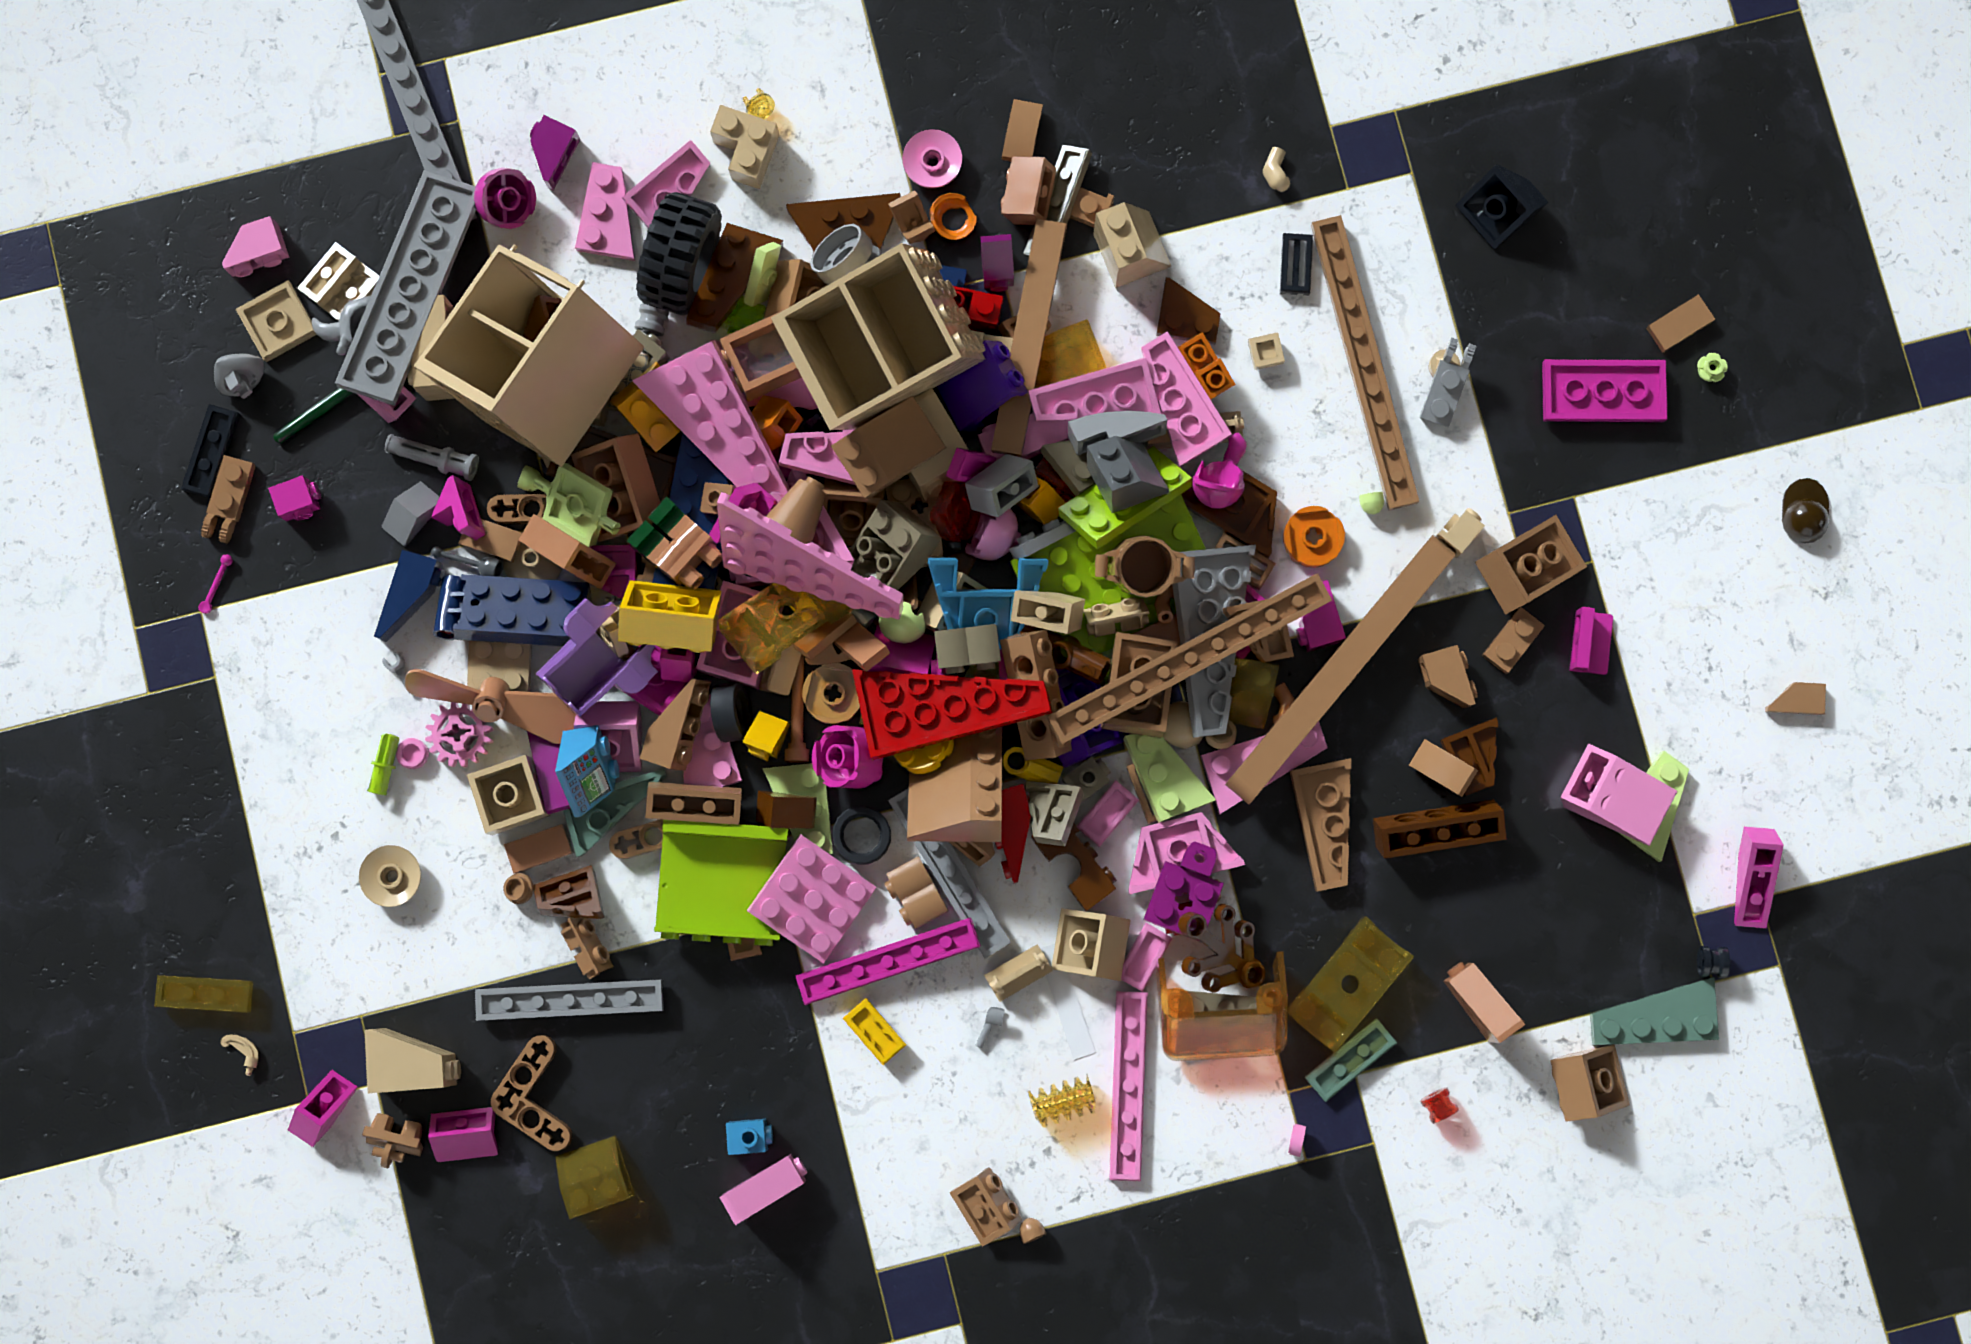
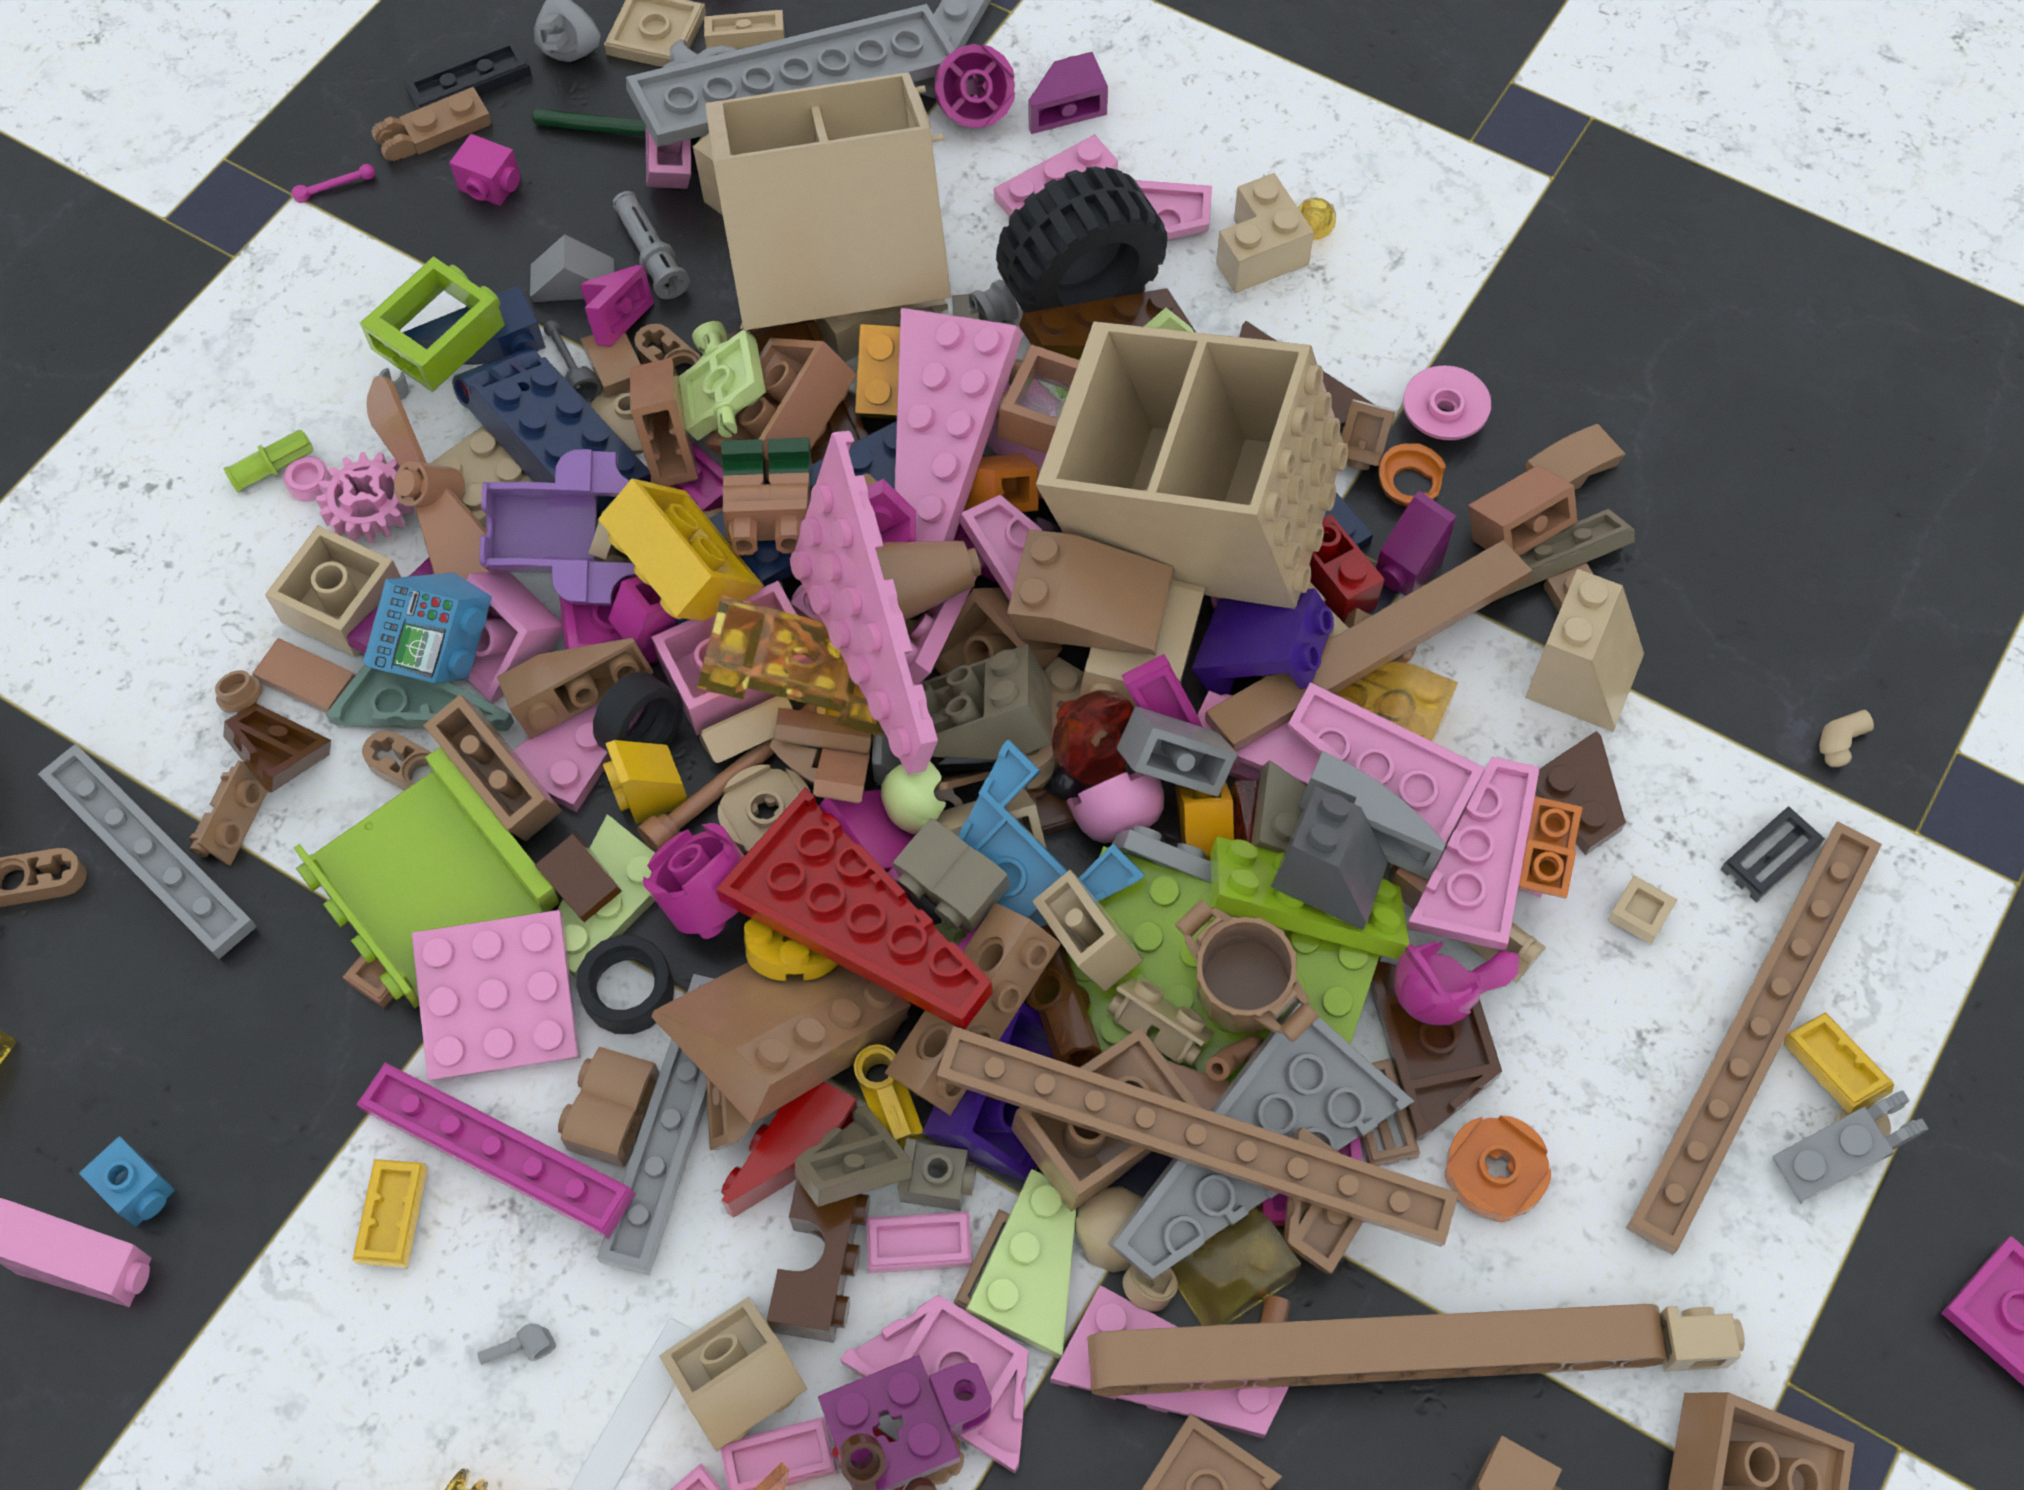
camera: 45 degrees right, 20 degrees down
tan dish [359,845,421,907] -> none
tan hinge [984,944,1053,1002] -> none
dark pink slope [1296,580,1346,652] -> none
yellowish green hinge [1359,492,1384,515] -> none
none -> lime window [360,256,505,392]
none -> yellow plate [1784,1012,1894,1114]

